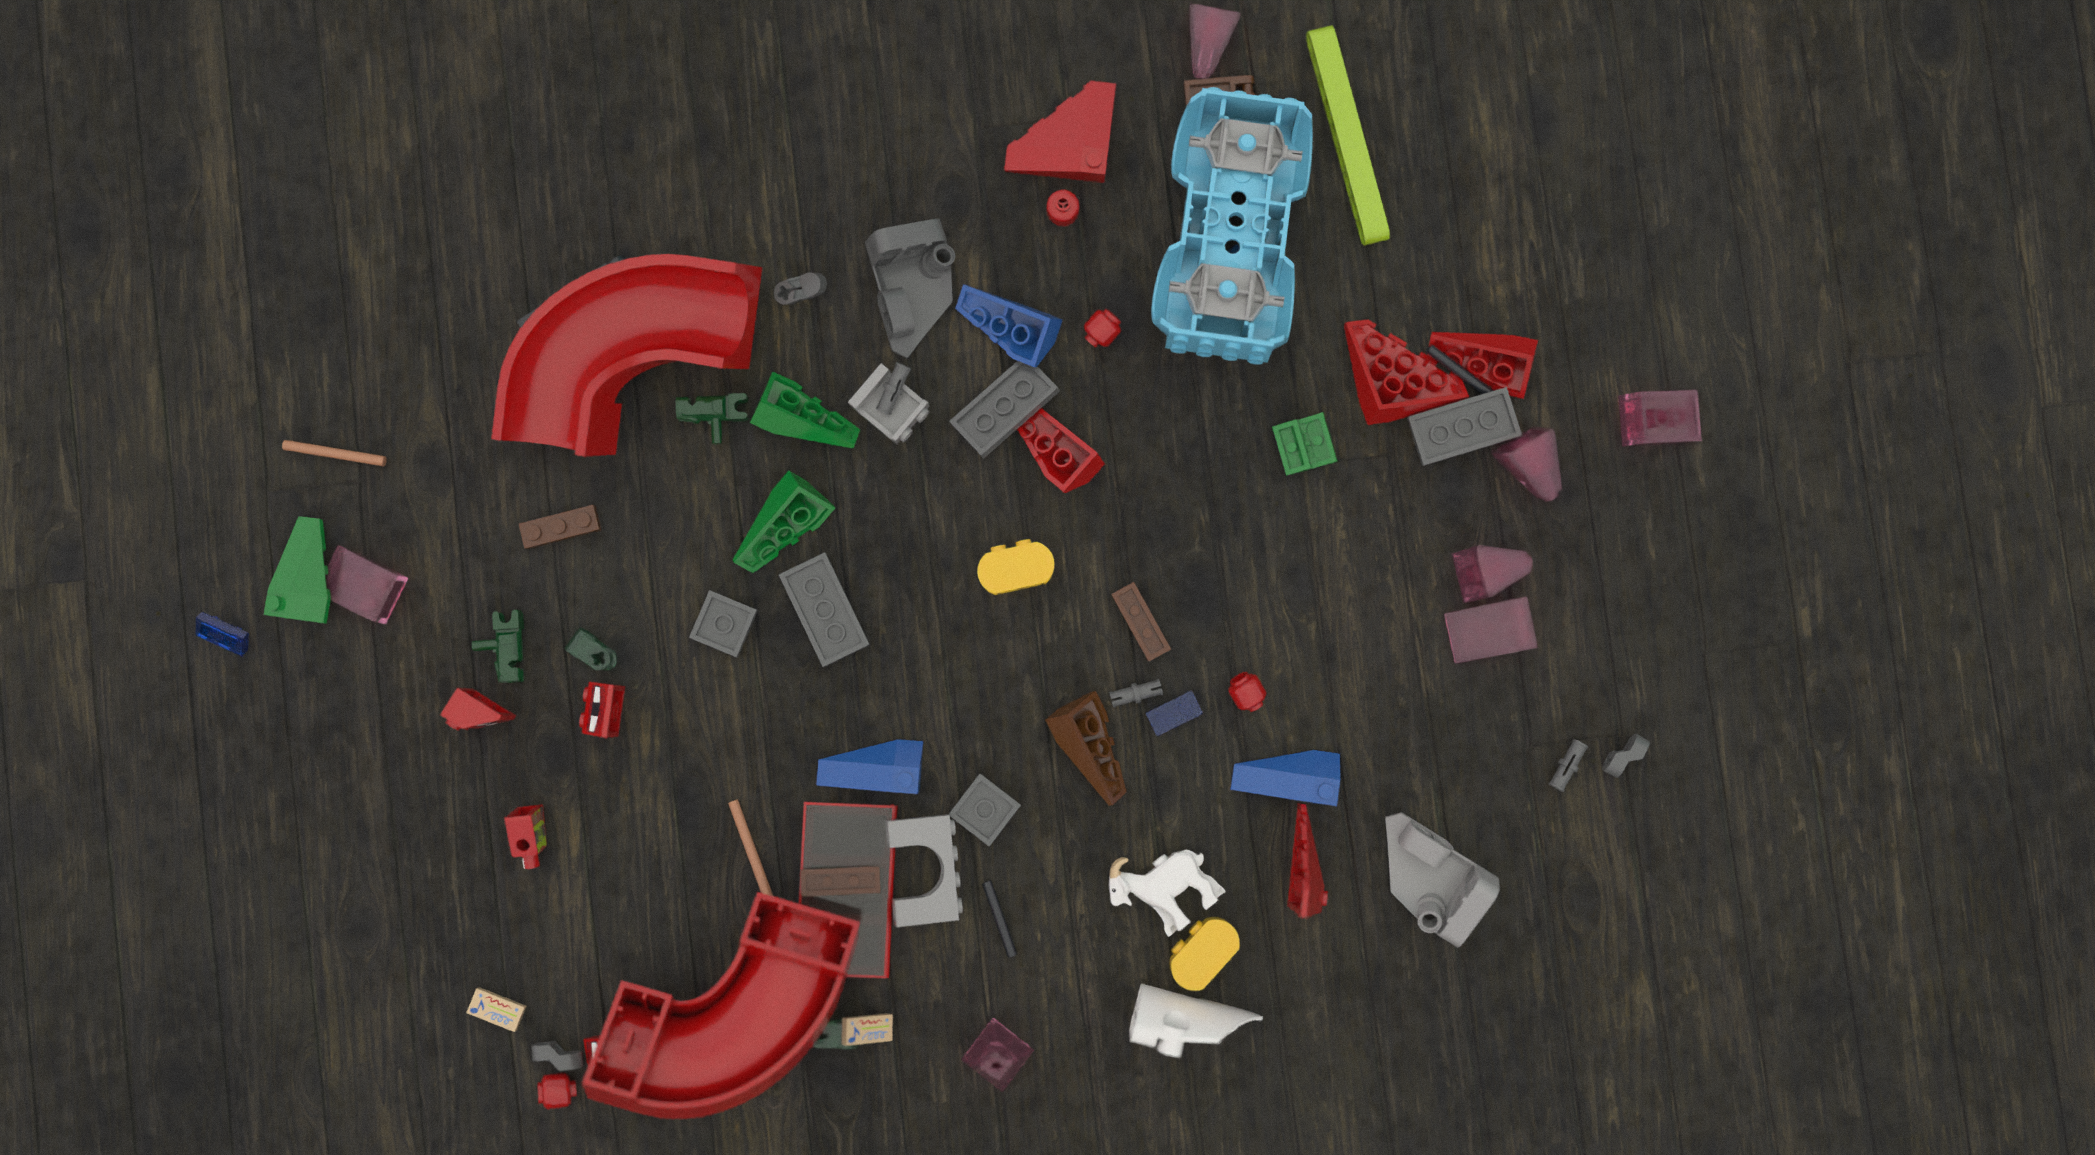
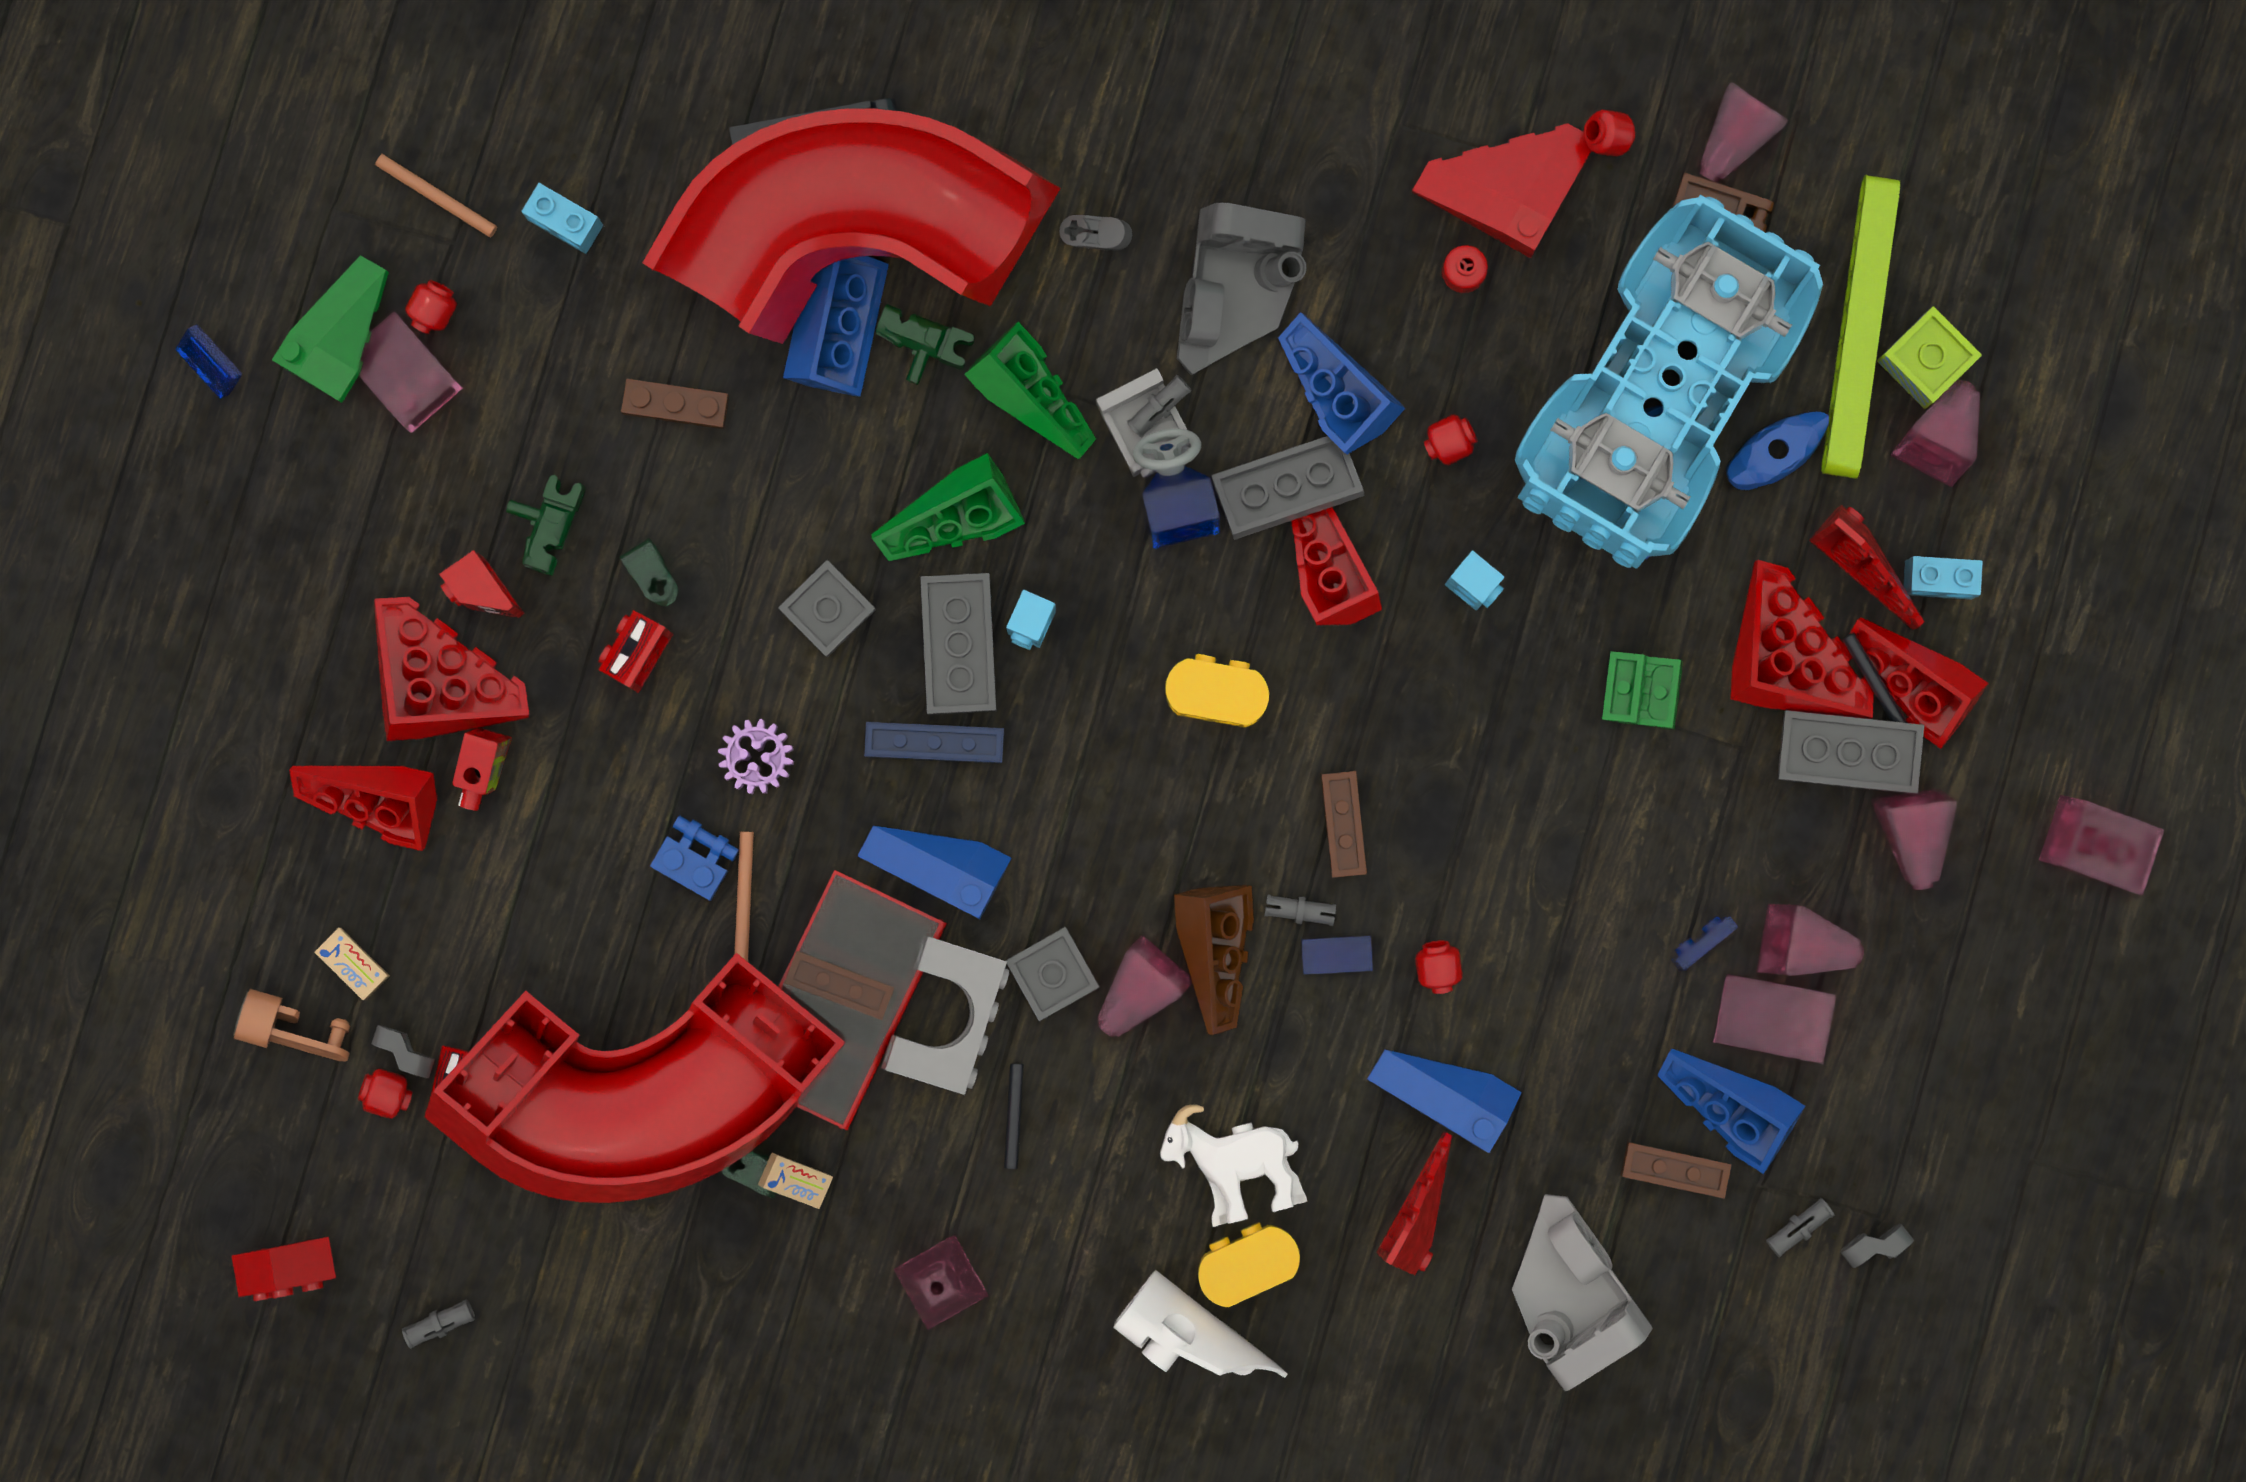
camera: 25 degrees right, 0 degrees up
none -> nougat piece [233,989,350,1061]
none -> red wedge [289,766,437,851]
none -> red slope [374,597,529,741]
none -> red head [405,280,457,334]
none -> medium azure brick [521,183,603,254]
none -> blue plate [650,816,739,901]
none -> lavender gear [718,719,794,794]
none -> blue slope [783,256,889,397]
none -> dark blue tile [864,722,1004,763]
none -> medium azure brick [1006,590,1056,650]
none -> clear pink slope [1097,935,1192,1037]
none -> clear blue piece [1133,429,1220,549]
none -> medium azure brick [1445,550,1504,611]
none -> red head [1584,110,1635,157]
none -> reddish brown plate [1621,1142,1732,1199]
none -> blue wedge [1657,1049,1805,1174]
none -> clear blue plate [1671,916,1738,971]
none -> blue piece [1726,412,1829,490]
none -> red slope [1809,505,1925,630]
none -> lime container [1877,306,1982,409]
none -> clear pink slope [1891,380,1980,487]
none -> medium azure brick [1904,556,1983,600]

